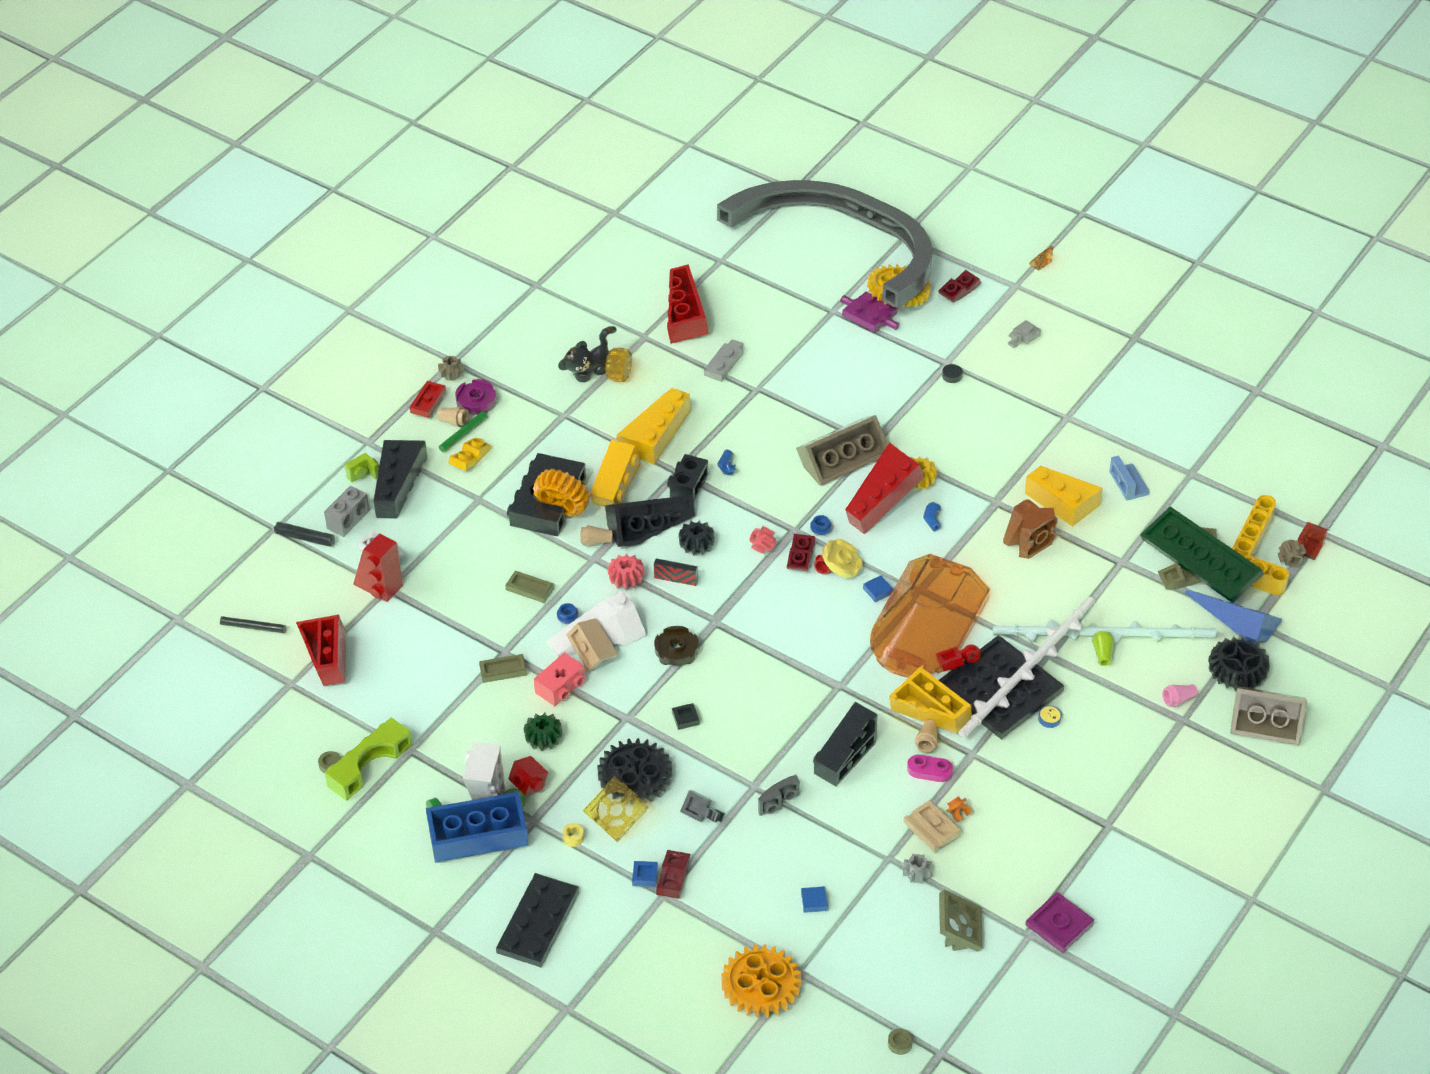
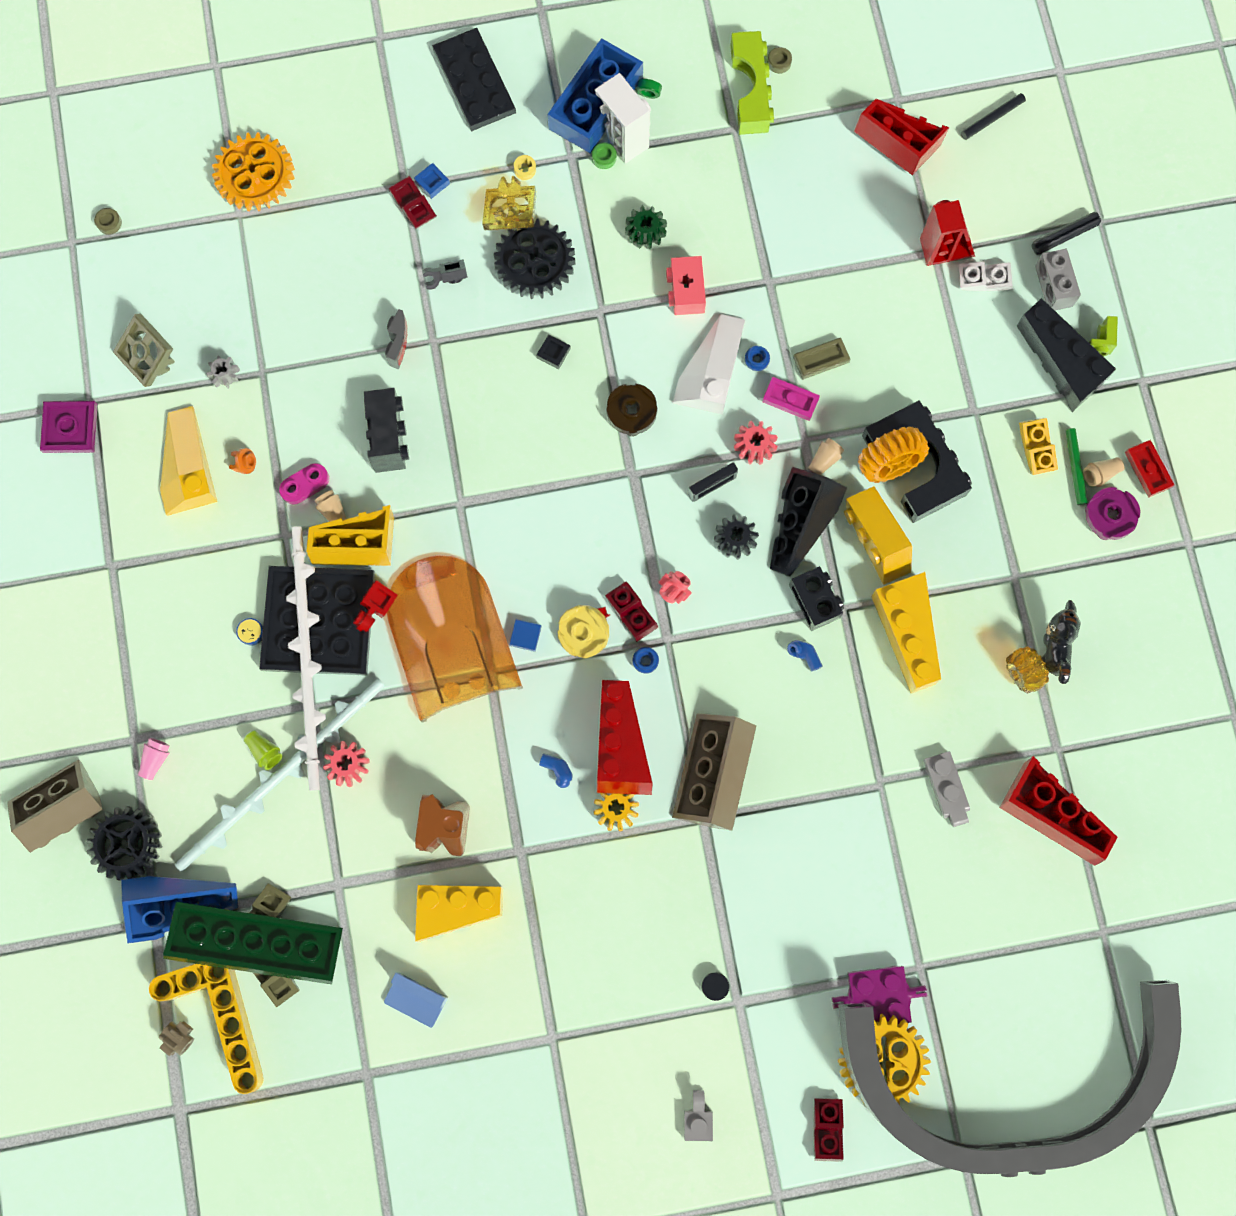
camera: 135 degrees right, 30 degrees up
dark tan gear [438,356,464,381] -> none
olive tile [479,654,527,683] -> none
red brick [508,756,548,796] -> none
tan panel [566,618,617,672] -> none
blue tile [801,886,828,913] -> none
tan plate [903,800,960,852] -> none
clear red panel [1297,522,1328,560] -> none
none -> yellow wedge [160,406,218,516]
none -> coral gear [323,741,370,787]
none -> dark pink plate [762,377,820,421]

